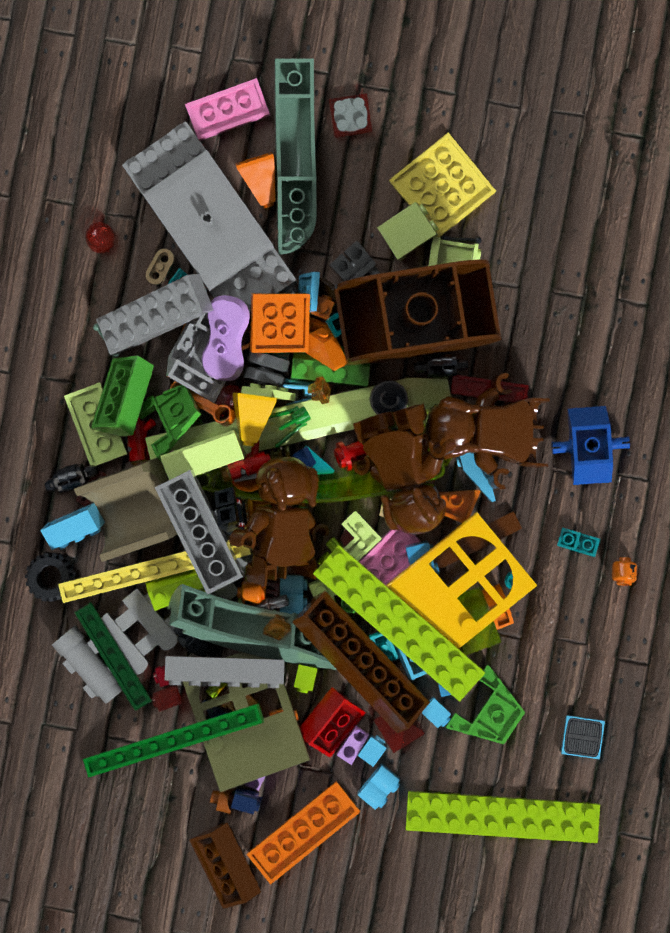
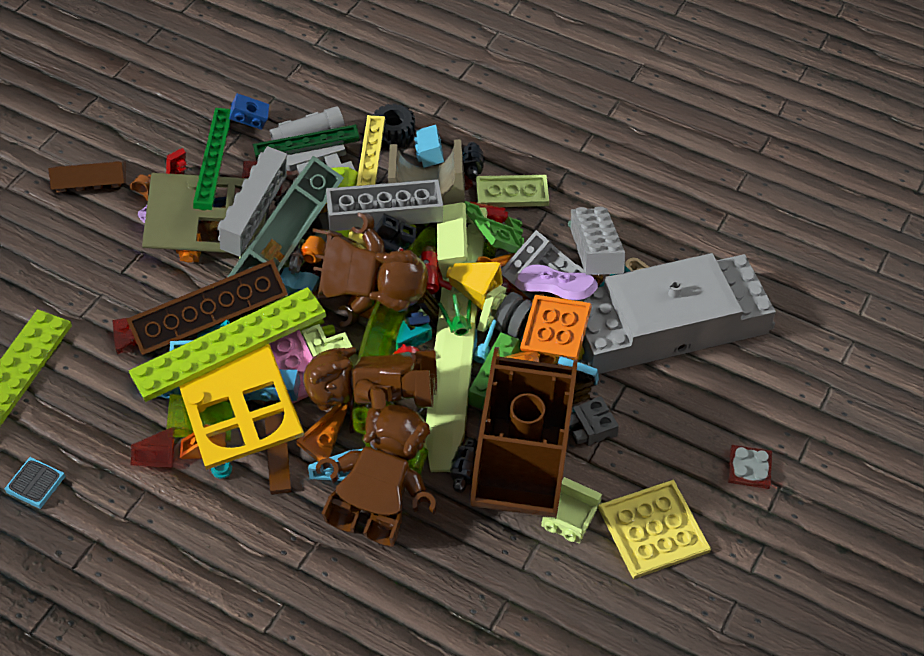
camera: 105 degrees right, 35 degrees down
clear red hair [85,222,114,254] -> none
bright green slope [91,355,154,436] -> none
bright pink plate [185,78,270,141] -> none
dark blue brick [231,786,262,814] -> none
orange slope [235,152,276,208] -> none
orange plate [246,781,361,885] -> none
sand green slope [274,59,317,255] -> none
lime brick [294,664,318,693] -> none
red slope [300,687,366,757] -> none
clear orange tile [307,376,331,404] -> none
lavender leg [336,726,369,765] -> none
medium azure brick [357,763,400,810] -> none
medium azure brick [358,735,387,767] -> none
black tile [369,380,408,415] -> none
yellowish green panel [377,202,439,261] -> none
medium azure brick [422,697,451,728] -> none
black hinge [442,236,482,244] -> none
bright green wing [445,665,525,744] -> none
red tile [450,375,529,403] -> none
blue slope [551,406,630,485] -> none
teal slope [557,527,600,557] -> none
orange head [612,557,638,586] -> none
none -> clear red wing [130,427,175,468]
none -> red plate [166,148,187,175]
none -> blue brick [229,93,269,130]

